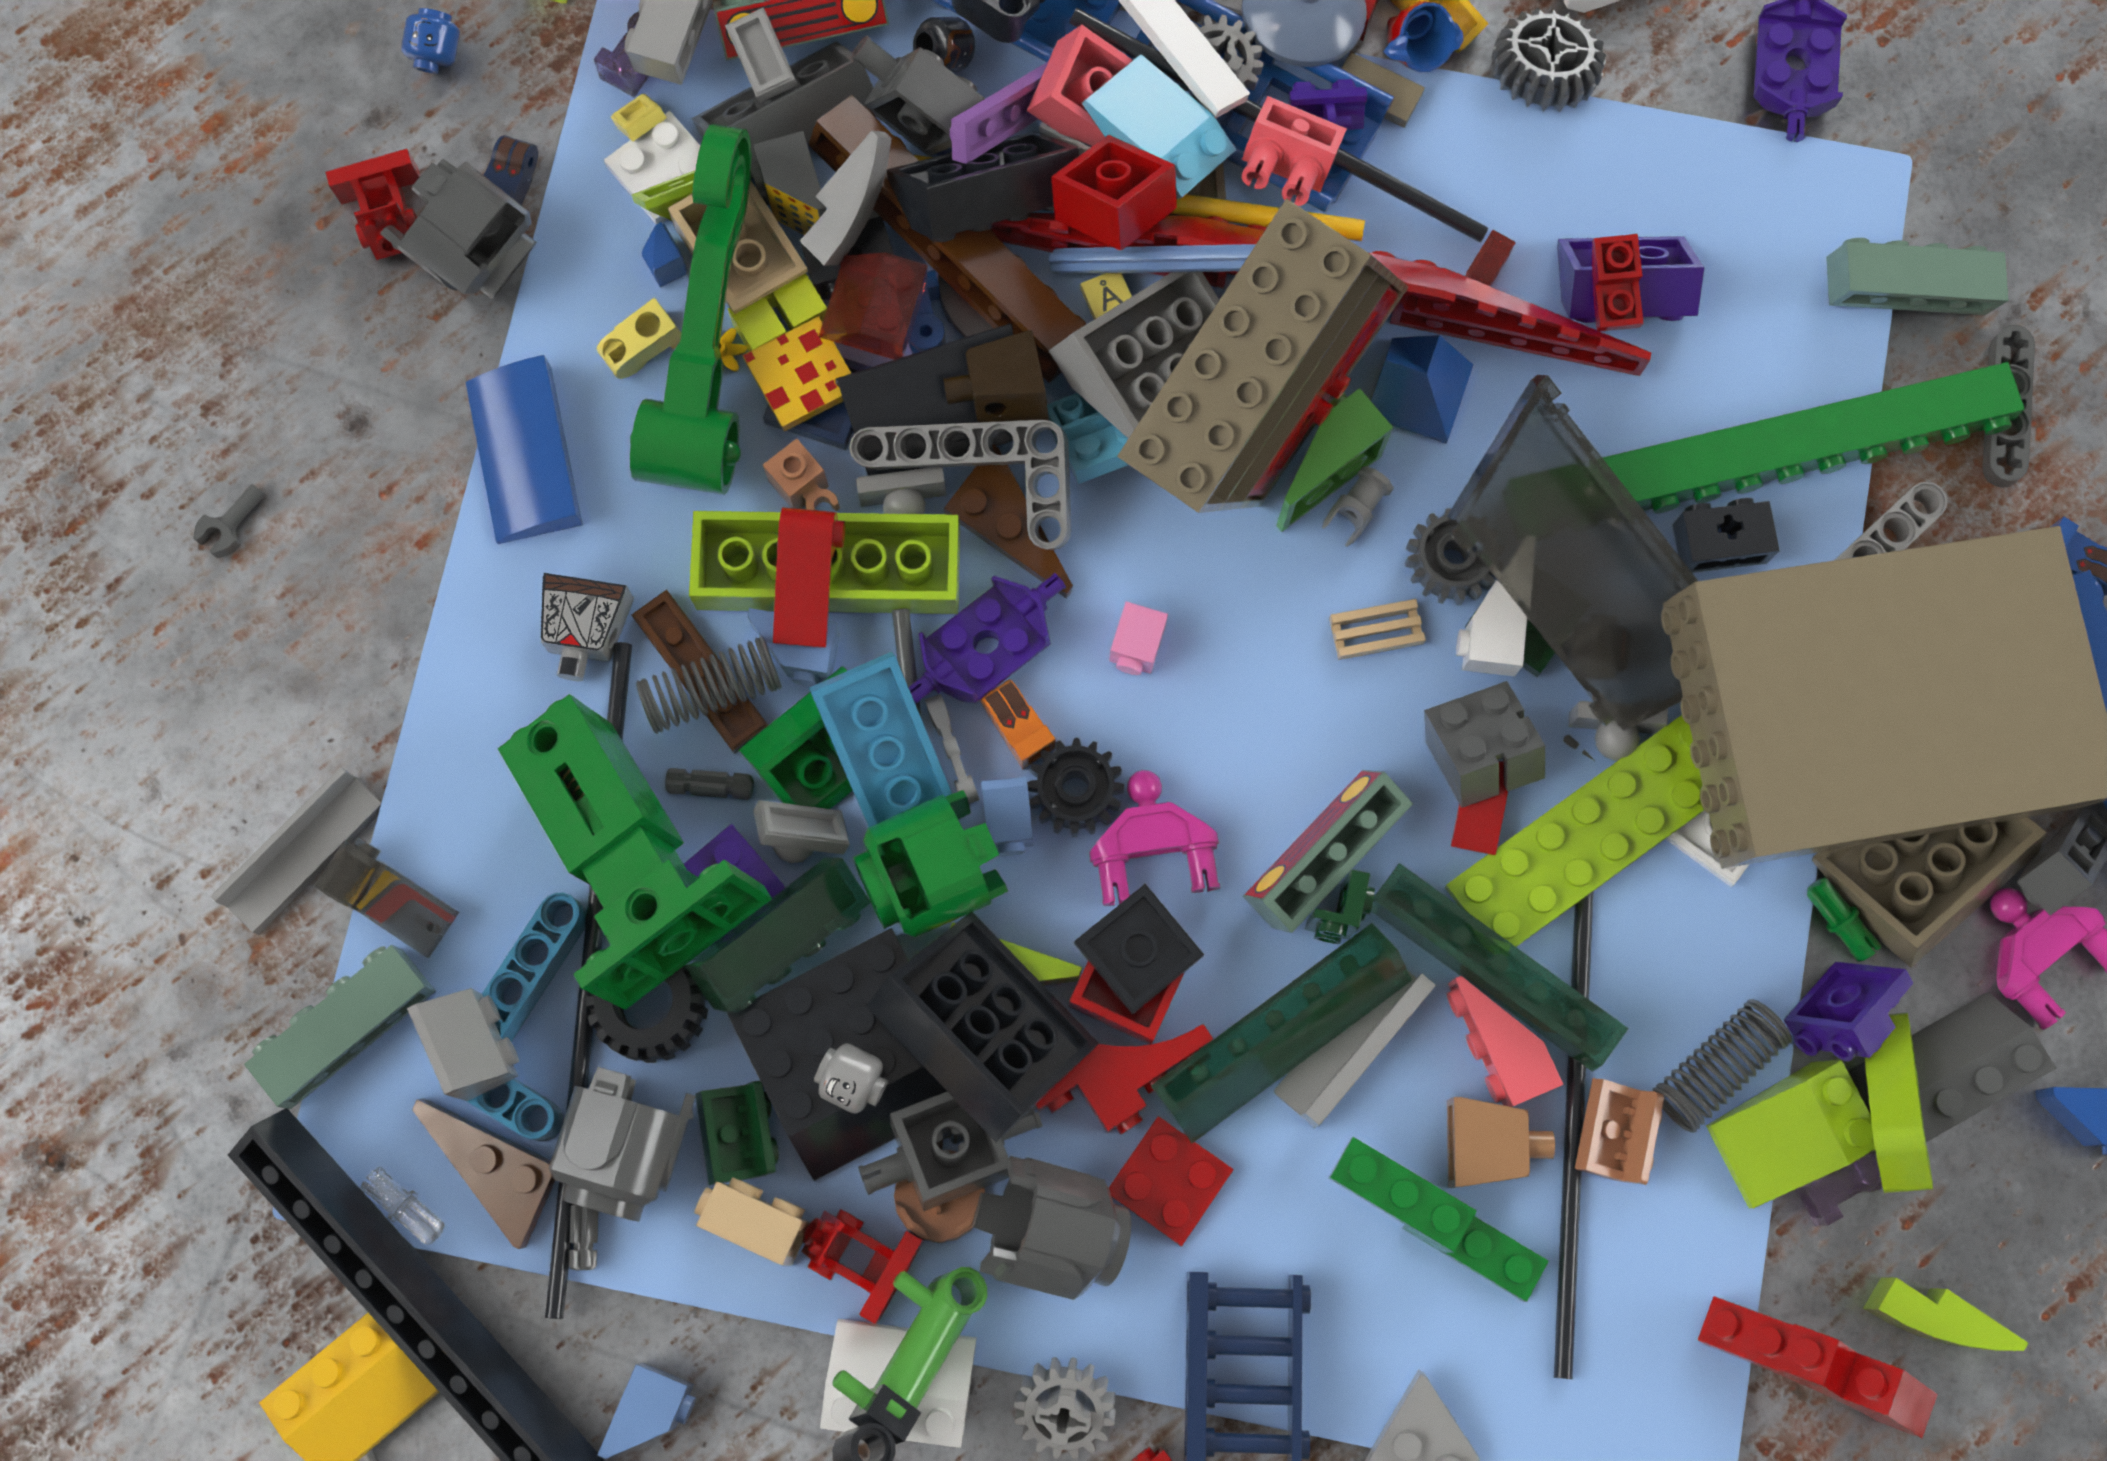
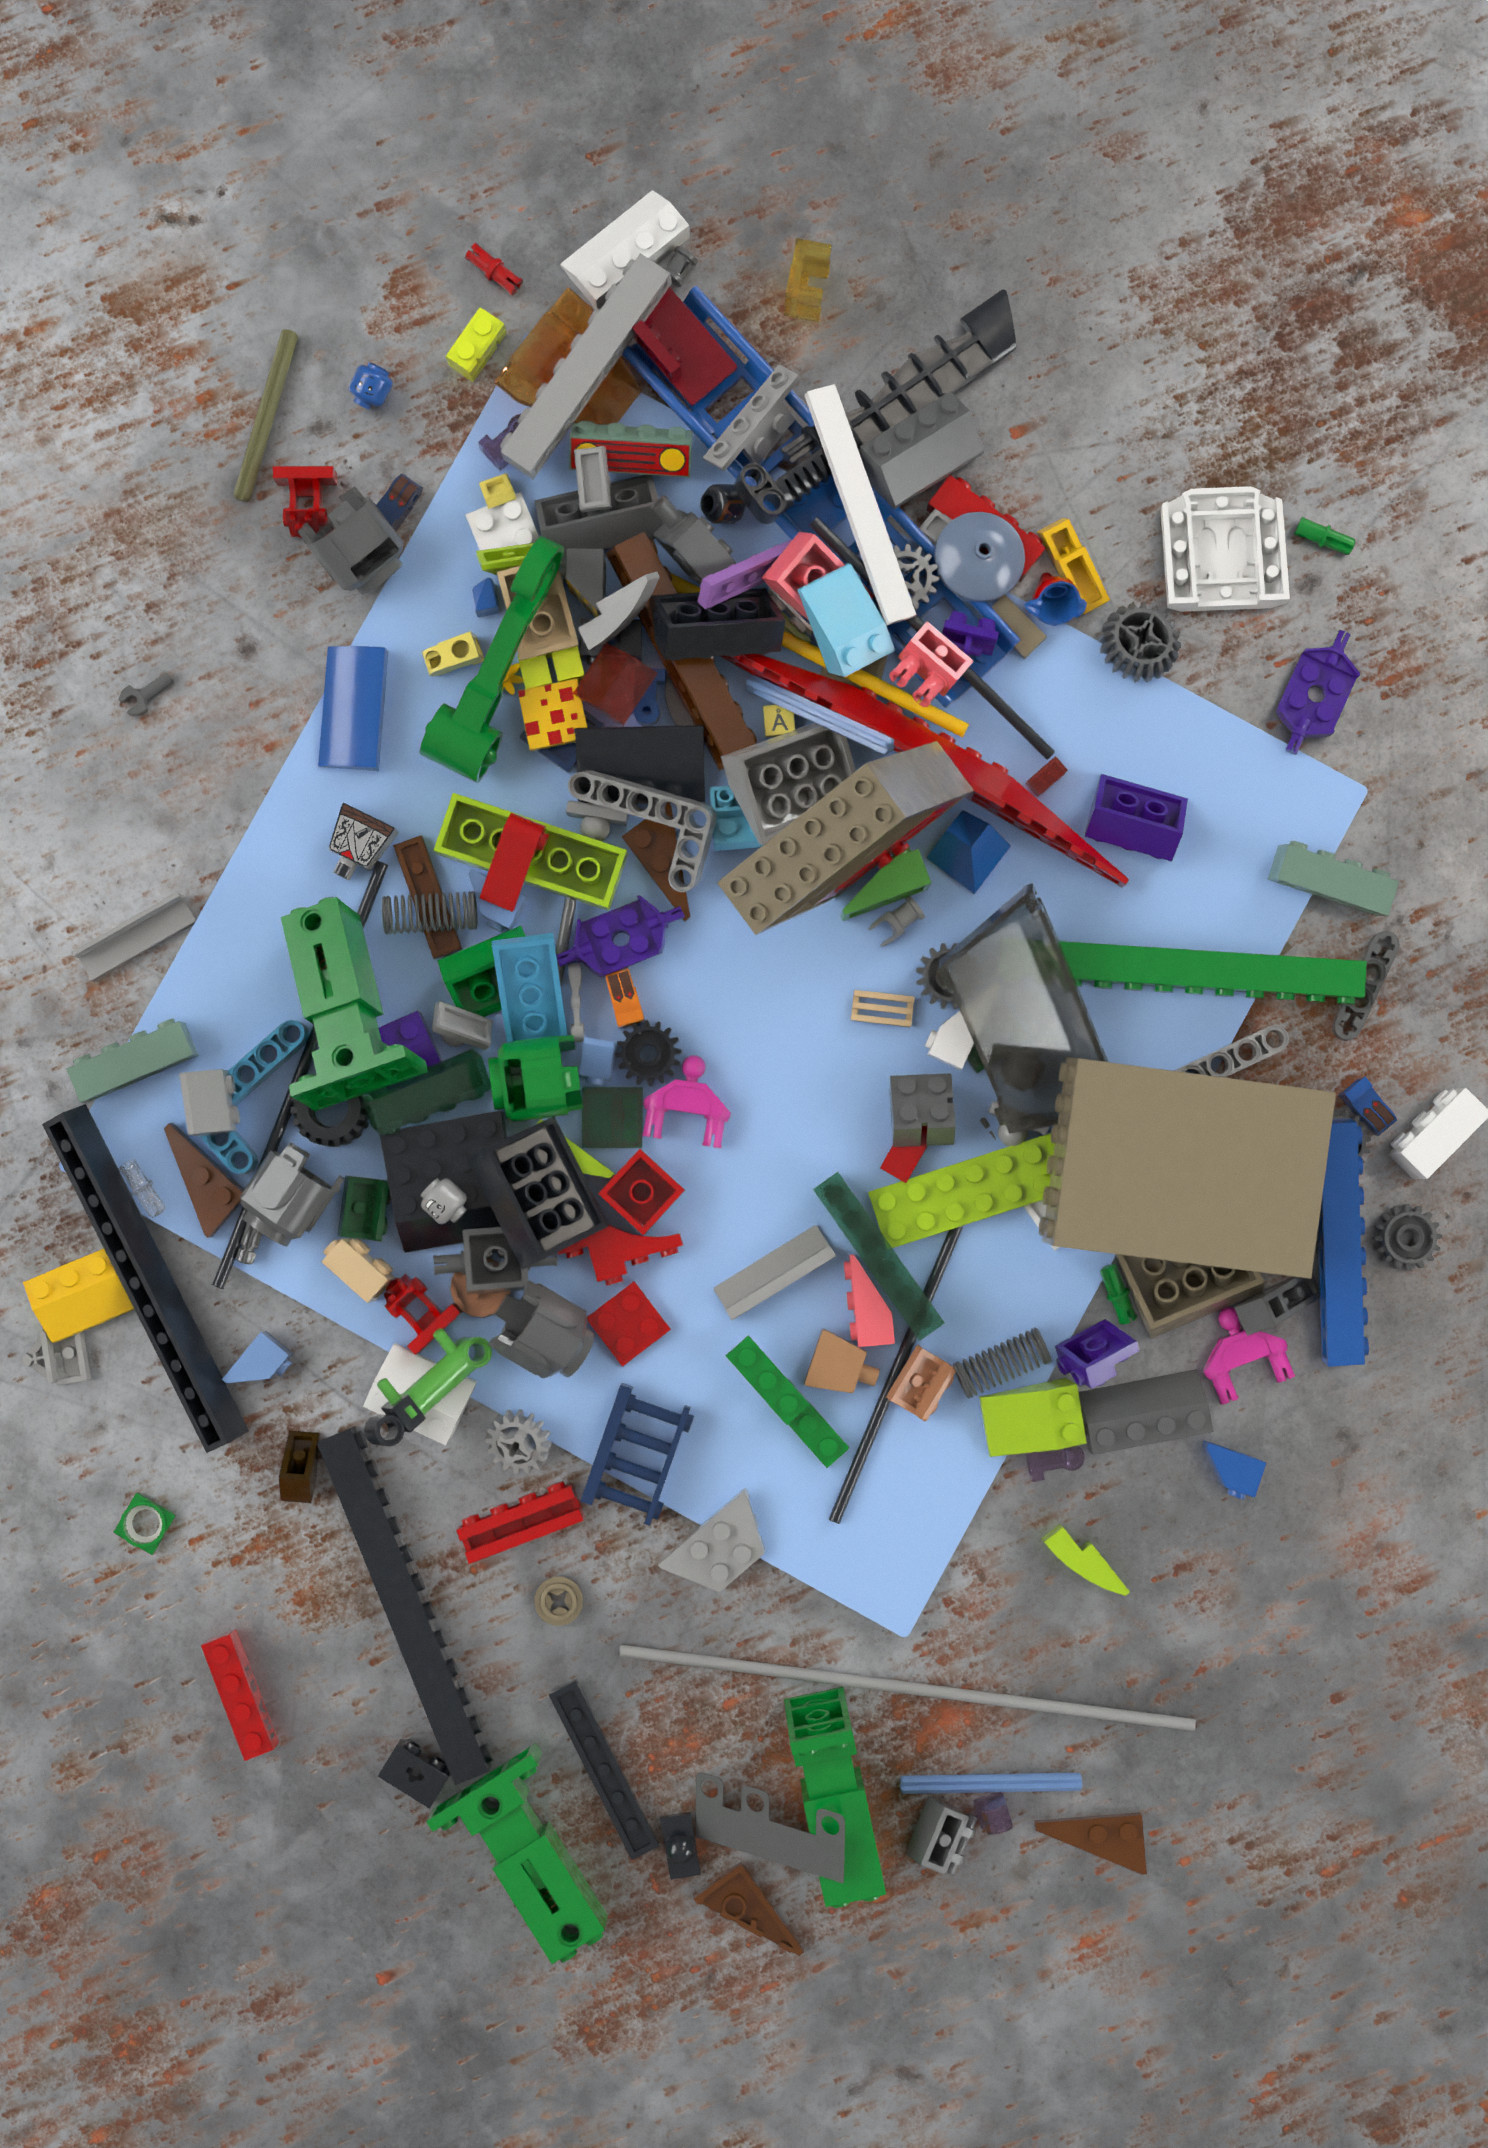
camera: 20 degrees right, 10 degrees up
clear smoke door [315,837,459,958] -> none
dark grey axle [665,768,754,800] -> none
nougat brick [763,438,840,511] -> none
dark brown torso [943,330,1049,423] -> none
red brick [1051,135,1177,251] -> none
black tile [1074,884,1204,1015] -> none
bright pink brick [1109,601,1168,675] -> none
clear green brick [1151,923,1412,1143] -> none
sand green brick [1243,770,1413,933] -> none
dark green bracket [1305,869,1375,944] -> none
red slope [1592,234,1644,332] -> none
black brick [1672,498,1780,574] -> none
red arch [1698,1296,1938,1439] -> none
lime beam [1864,1012,1933,1193] -> none
none -> olive axle [233,329,298,502]
none -> clear green tile [582,1087,643,1148]

